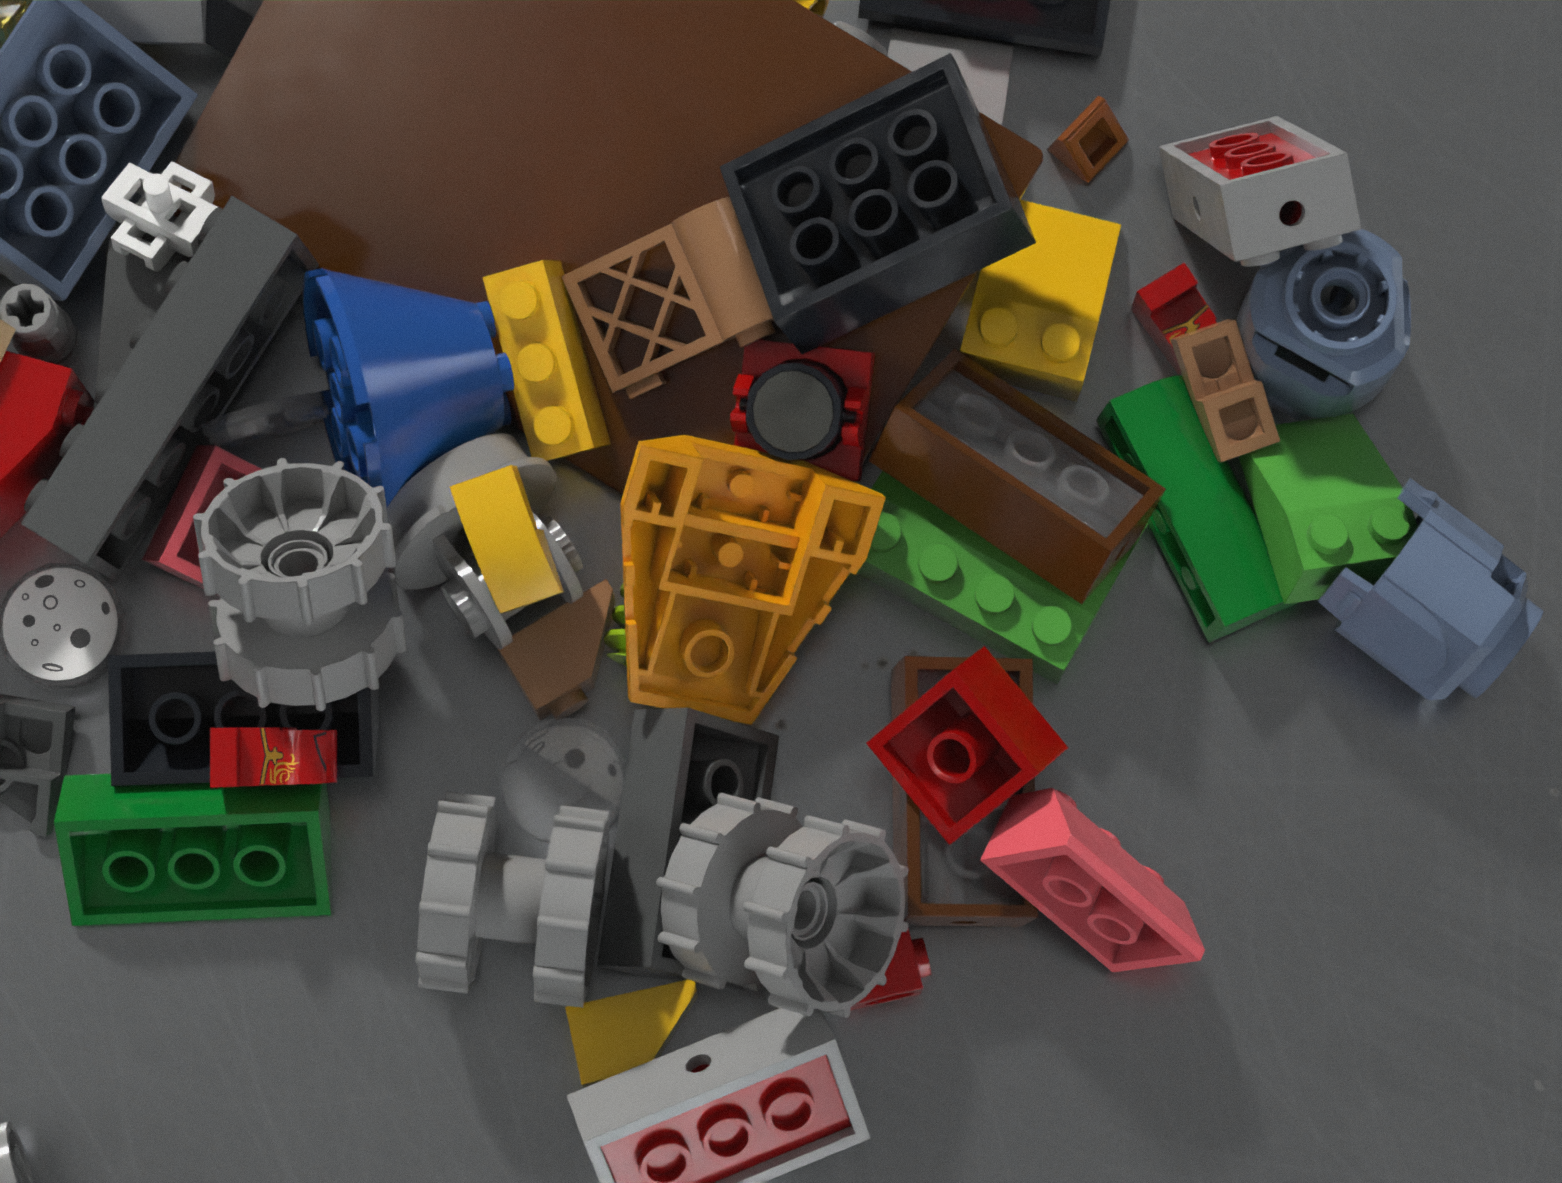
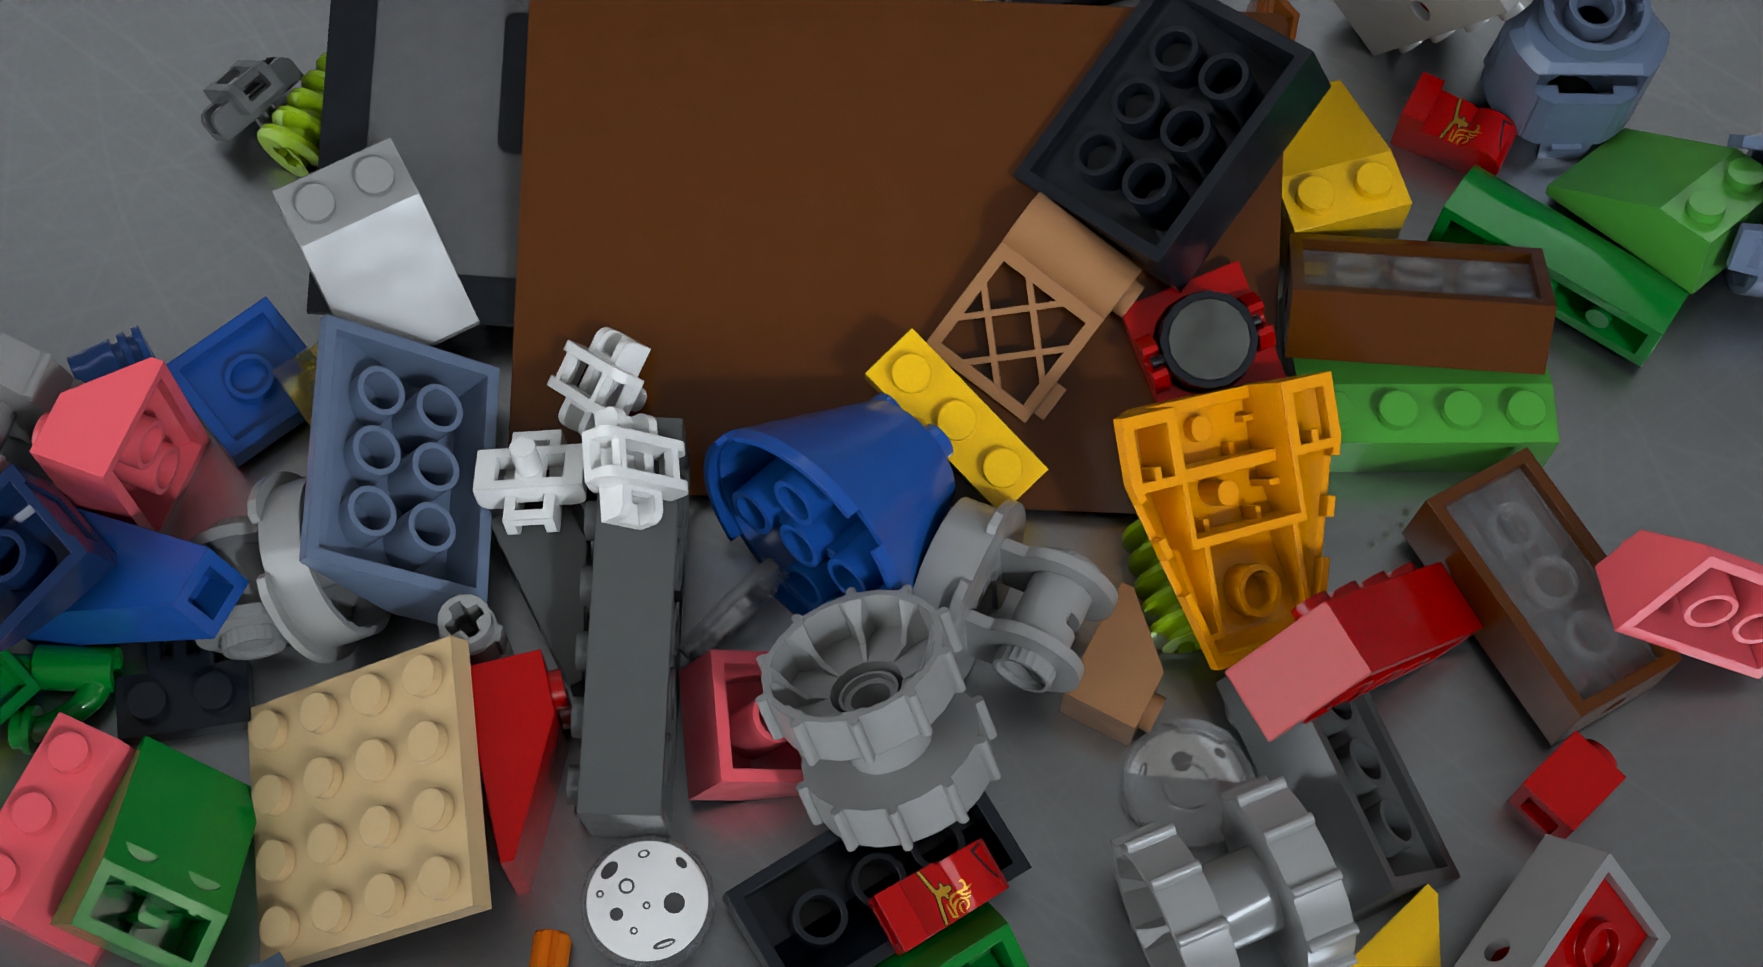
camera: 30 degrees left, 10 degrees down
yellow slope [450,465,564,614] -> none
light grey piece [656,793,909,1018] -> none
red slope [866,646,1069,845] -> none
medium nougat slope [1170,319,1280,462] -> none
none -> white piece [547,327,651,437]
none -> white piece [582,406,688,530]
none -> red wedge [1225,561,1483,742]

